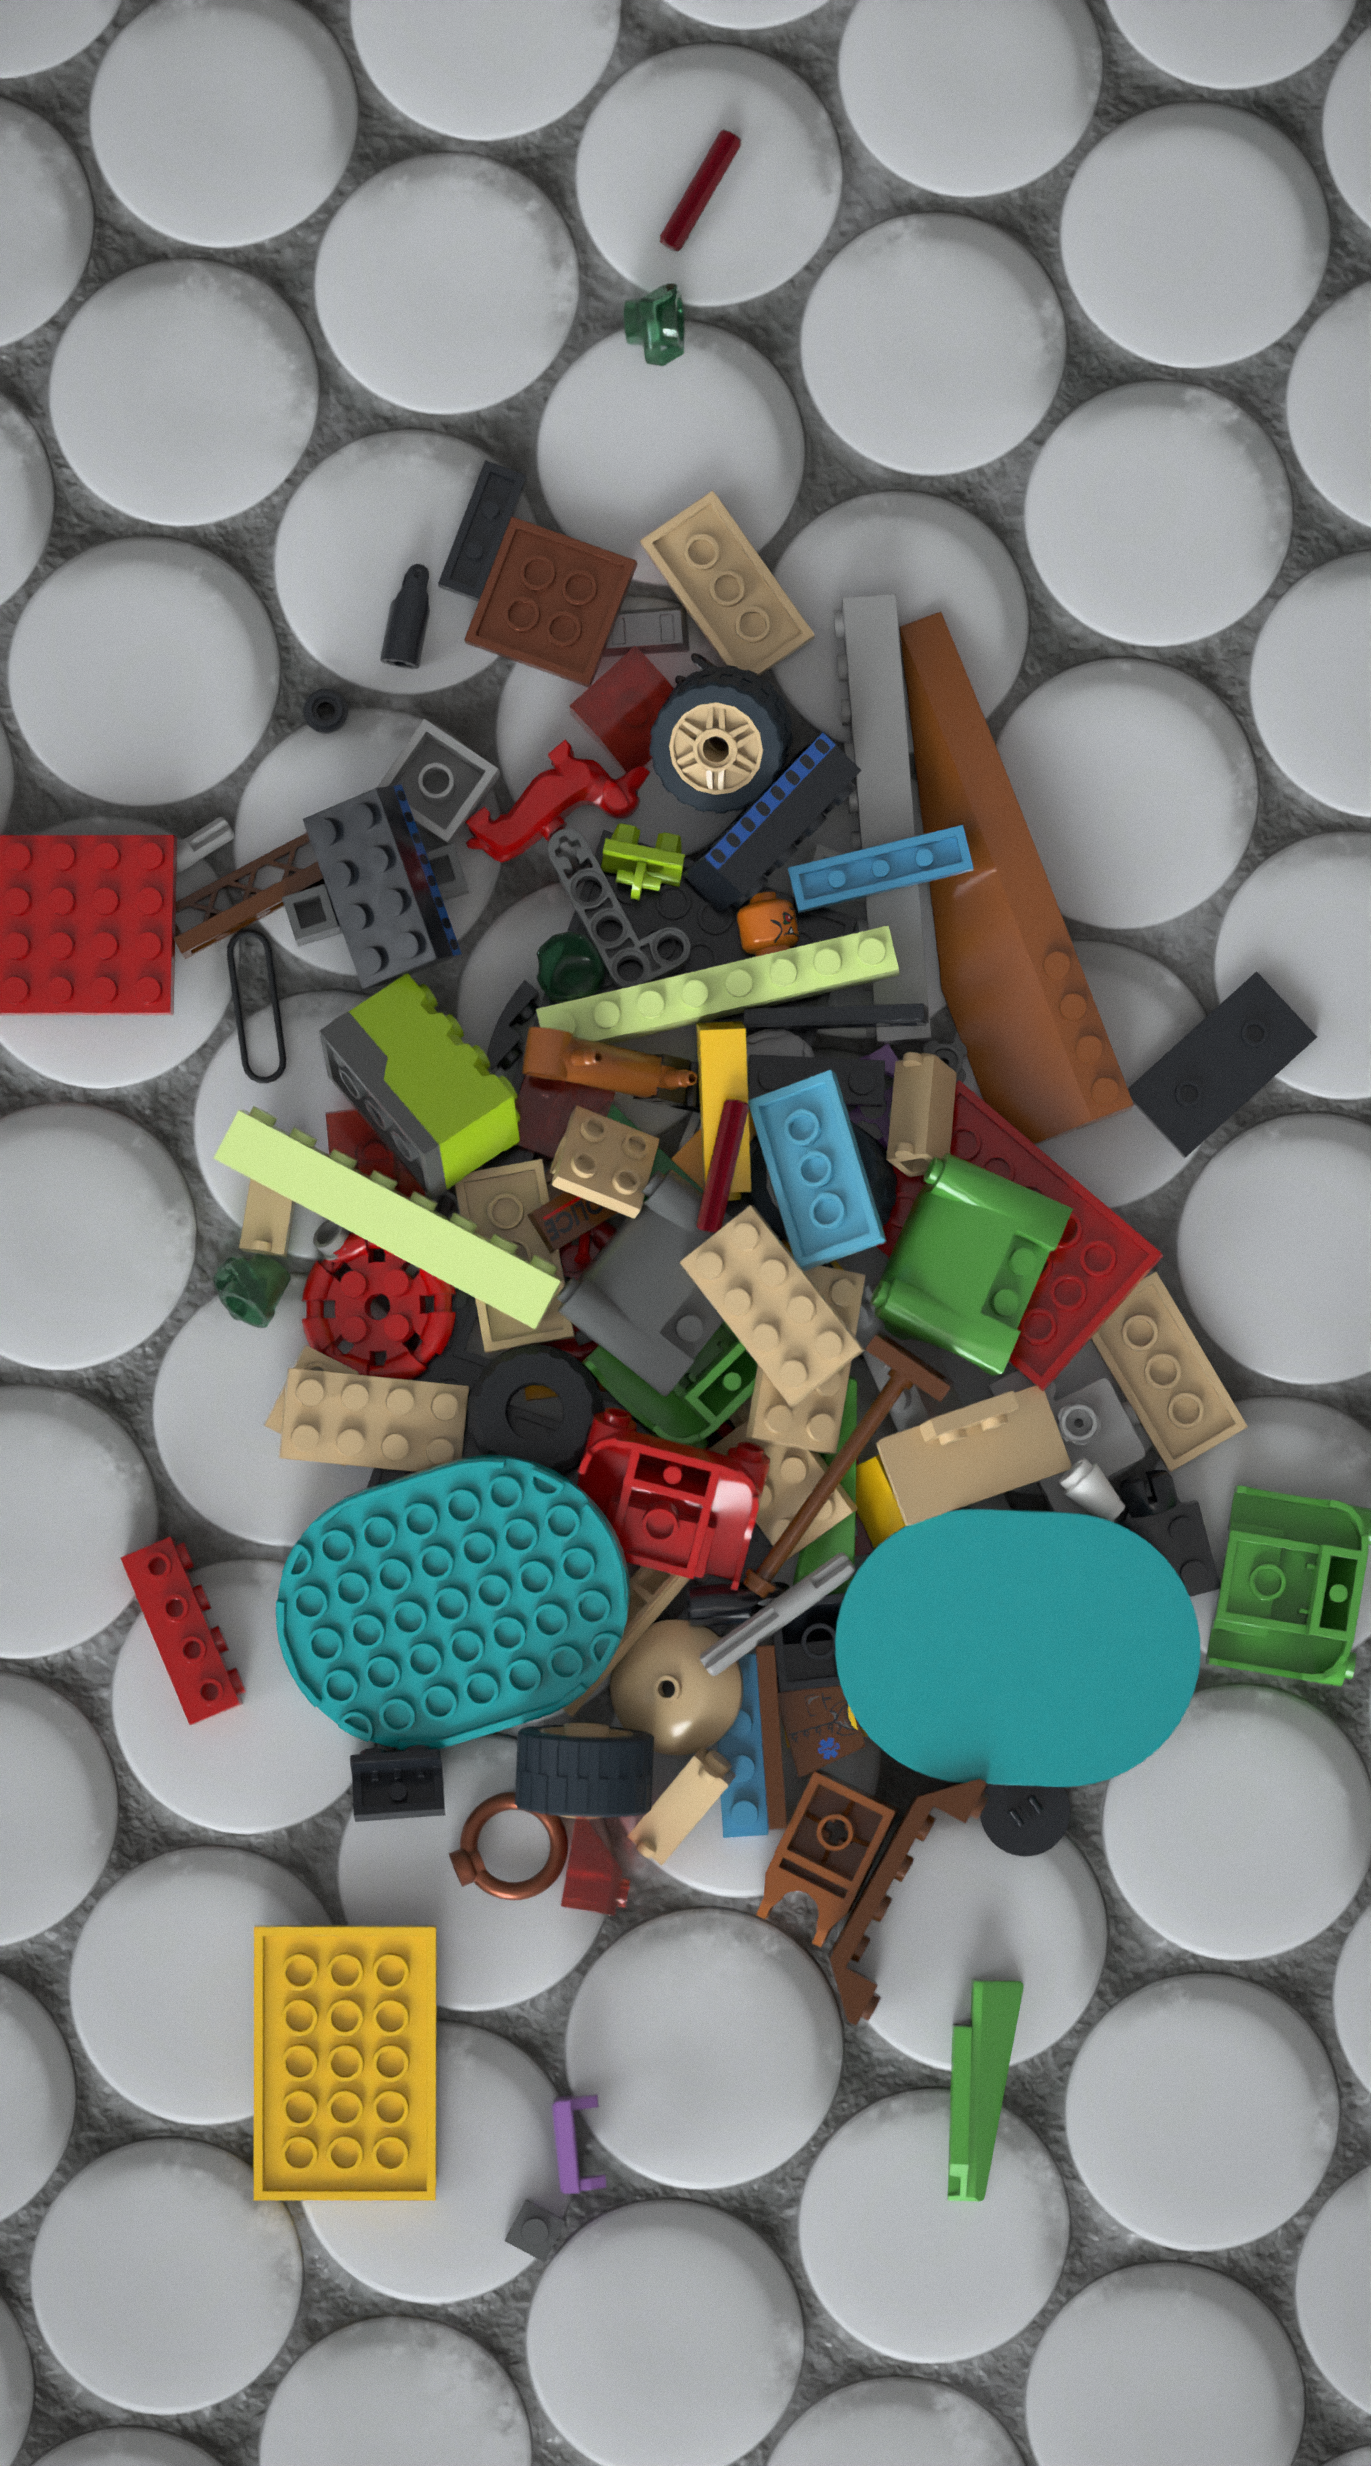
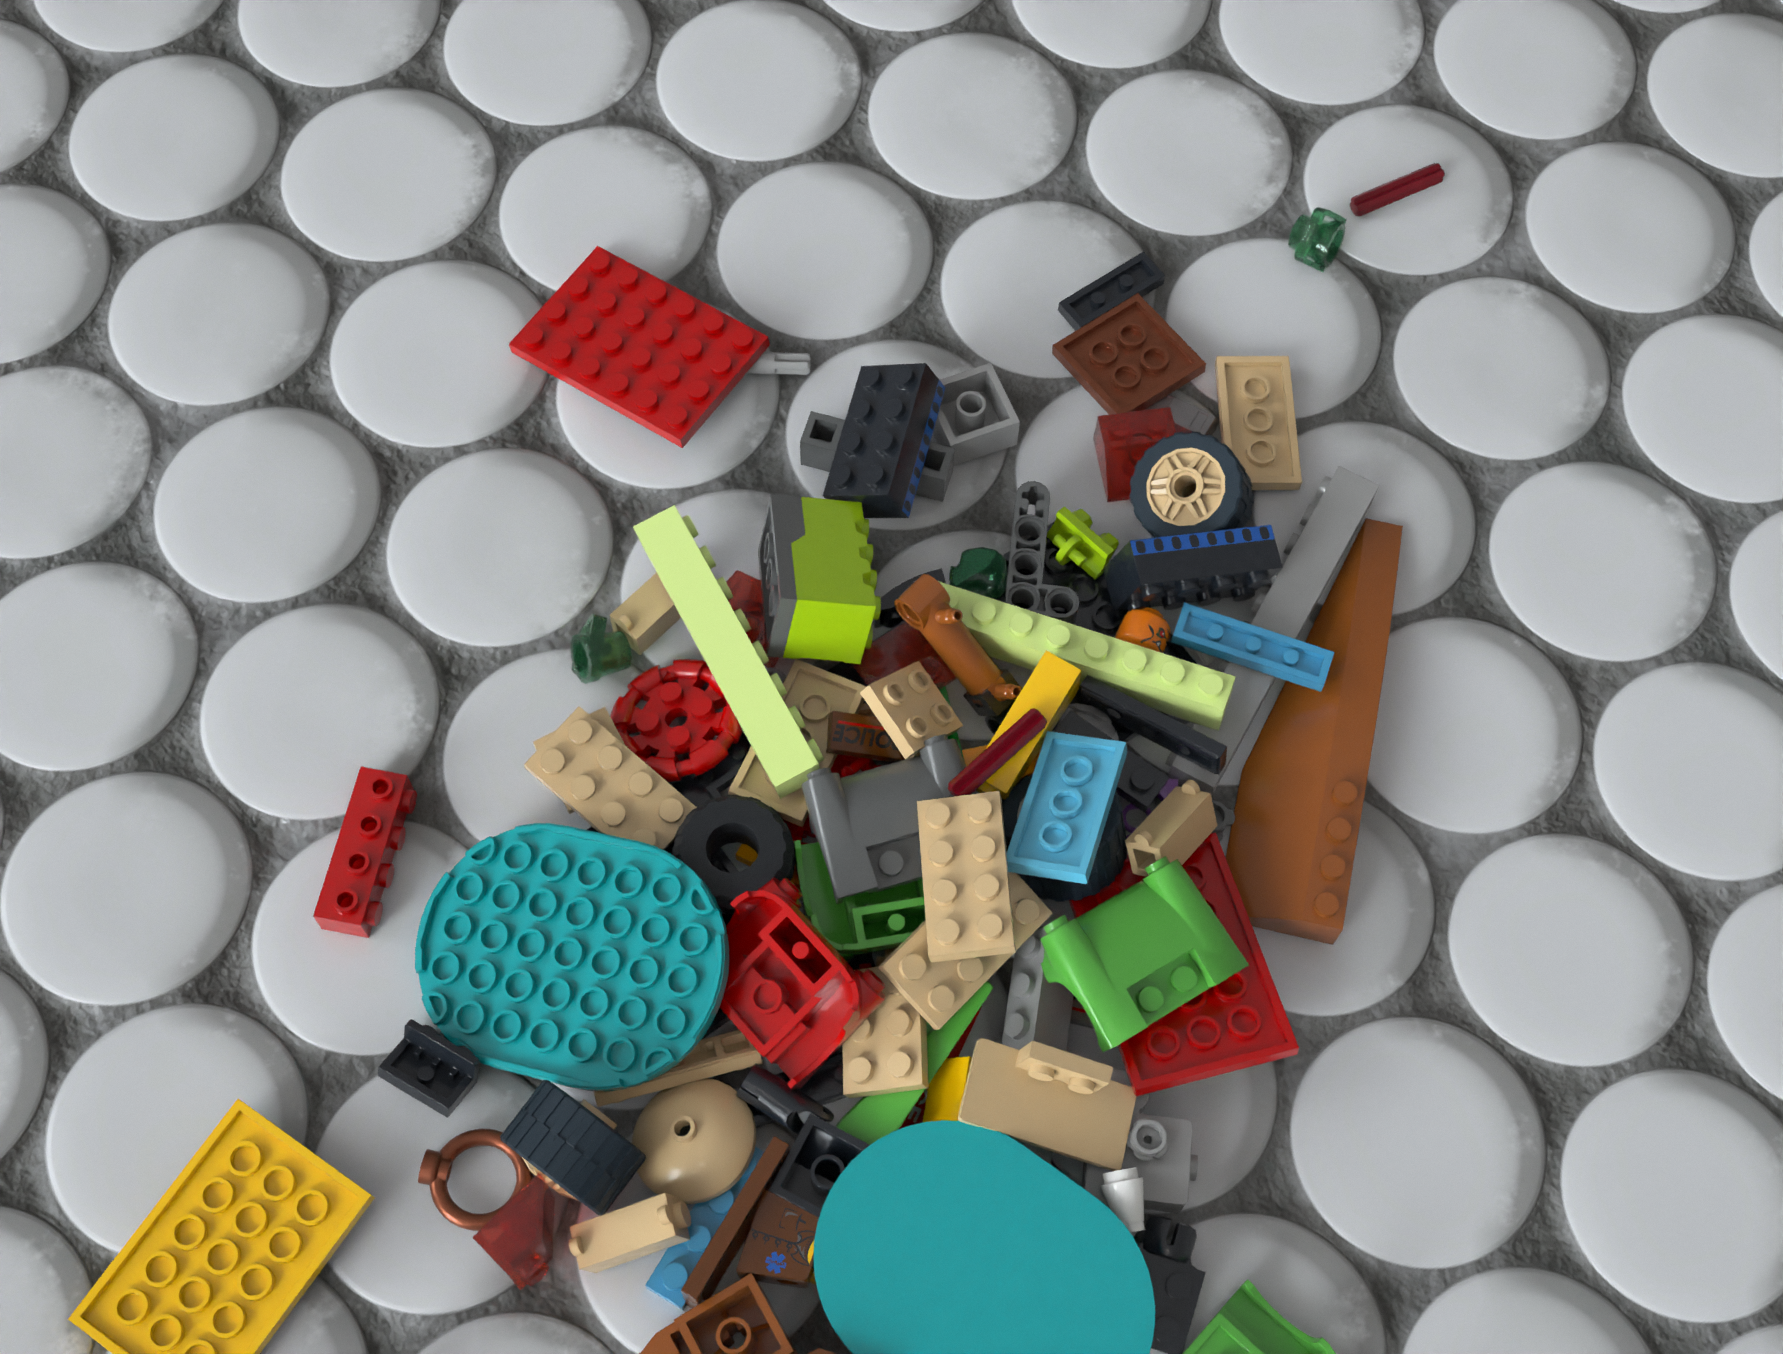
camera: 30 degrees right, 20 degrees down
reddish brown fence [173,832,325,959] -> none
black piece [227,930,286,1083] -> none
black plate [303,689,348,734] -> none
light grey plate [313,1220,351,1260] -> none
black piece [380,564,430,669] -> none
red animal [465,739,651,862] -> none
light grey axle [699,1552,856,1676] -> none
reddish brown tile [743,1330,954,1598] -> none
tan plate [1090,1272,1248,1473] -> none
black plate [1128,971,1317,1159] -> none

